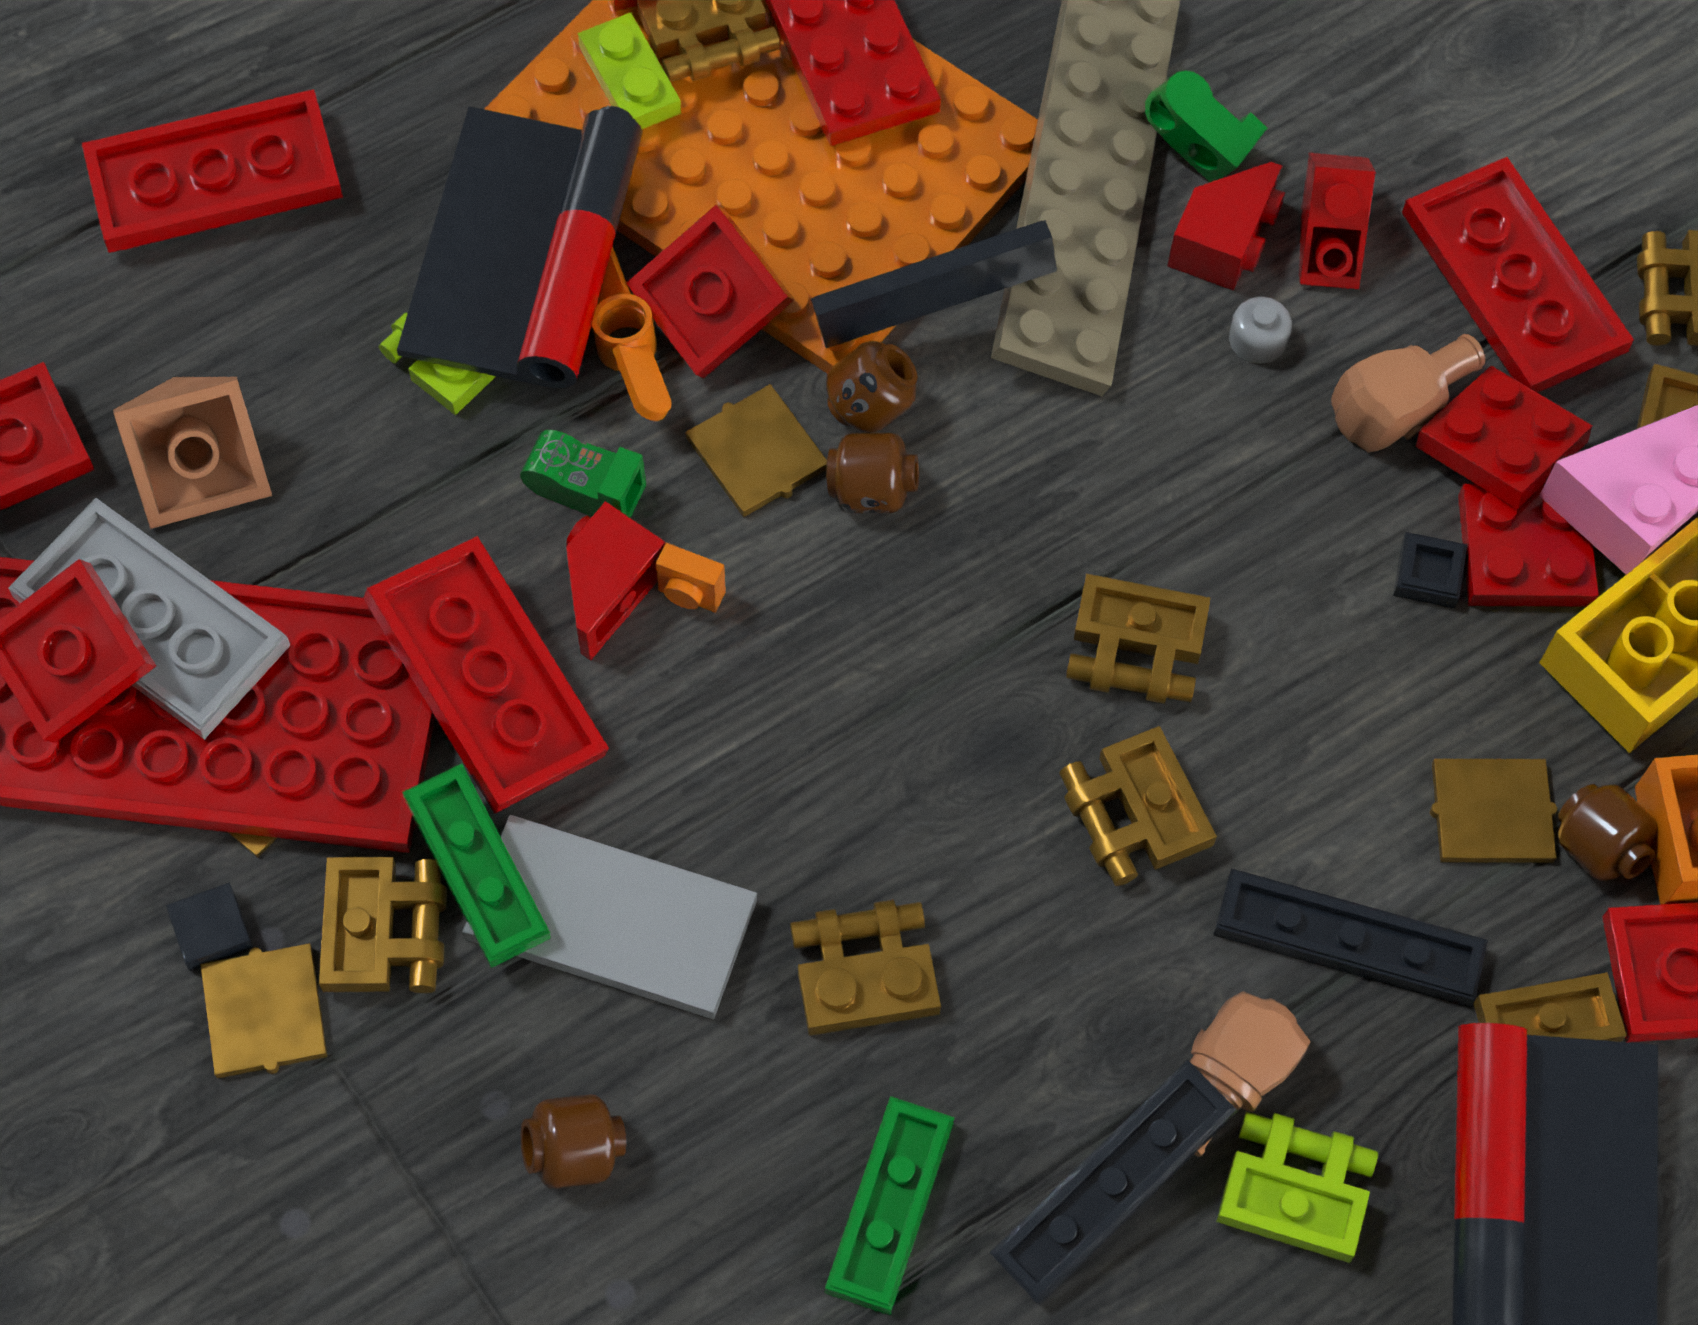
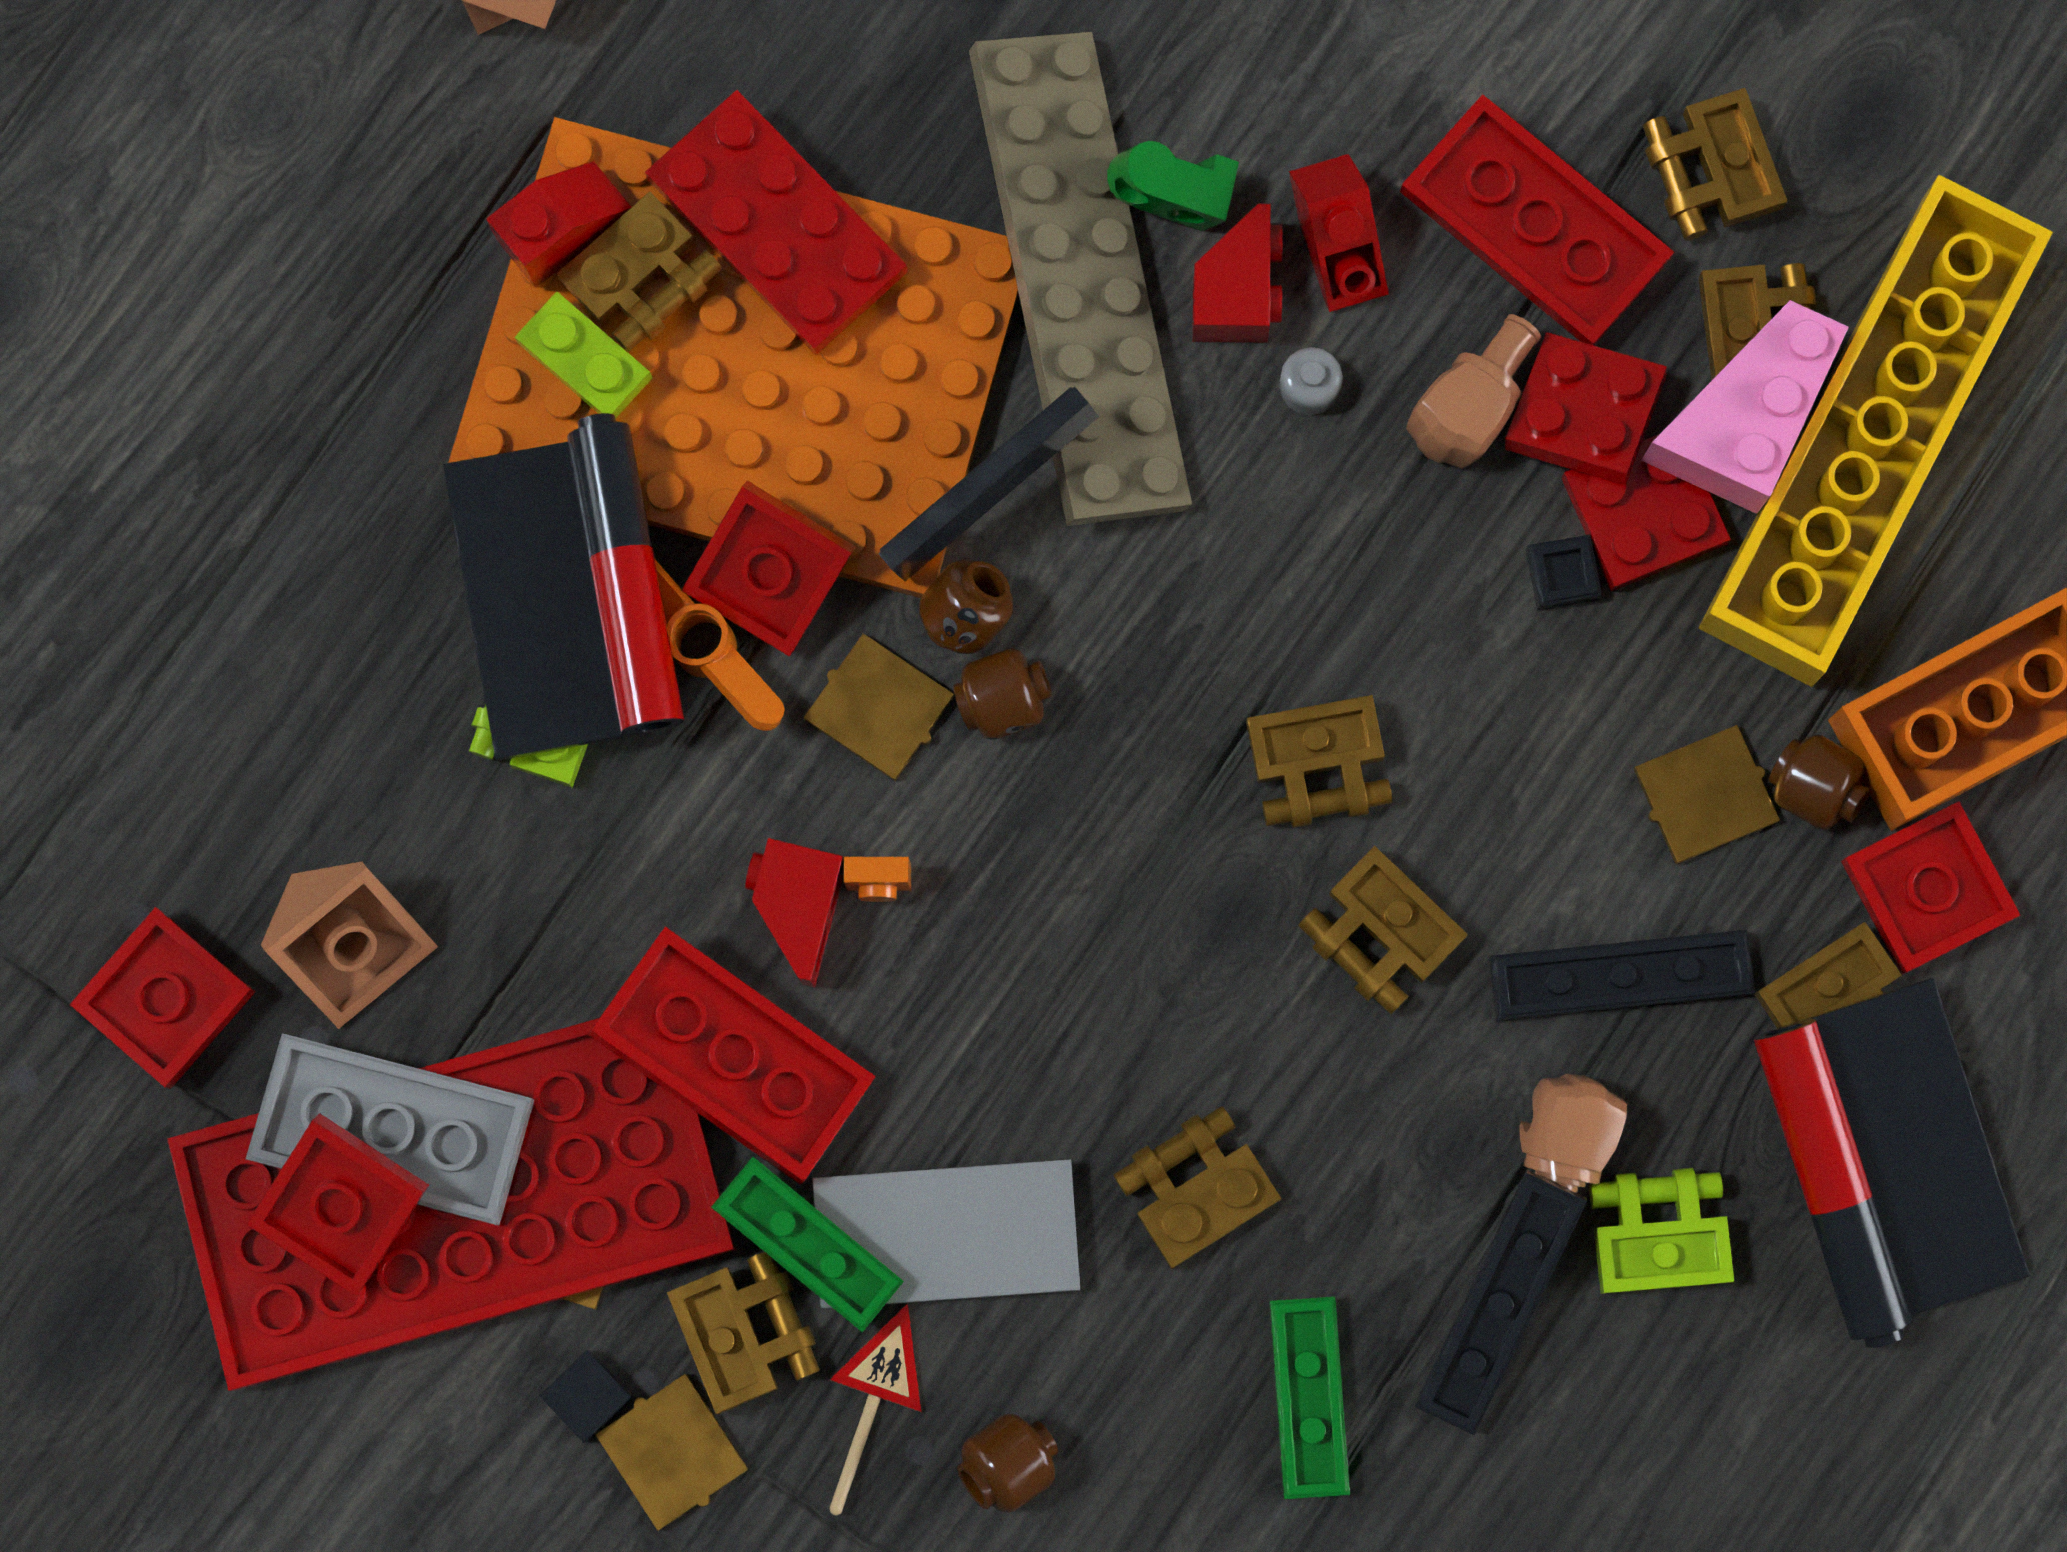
camera: 15 degrees left, 15 degrees up
red plate [82,89,343,253] -> none
green leg [520,430,647,518] -> none
none -> piece [830,1303,921,1515]

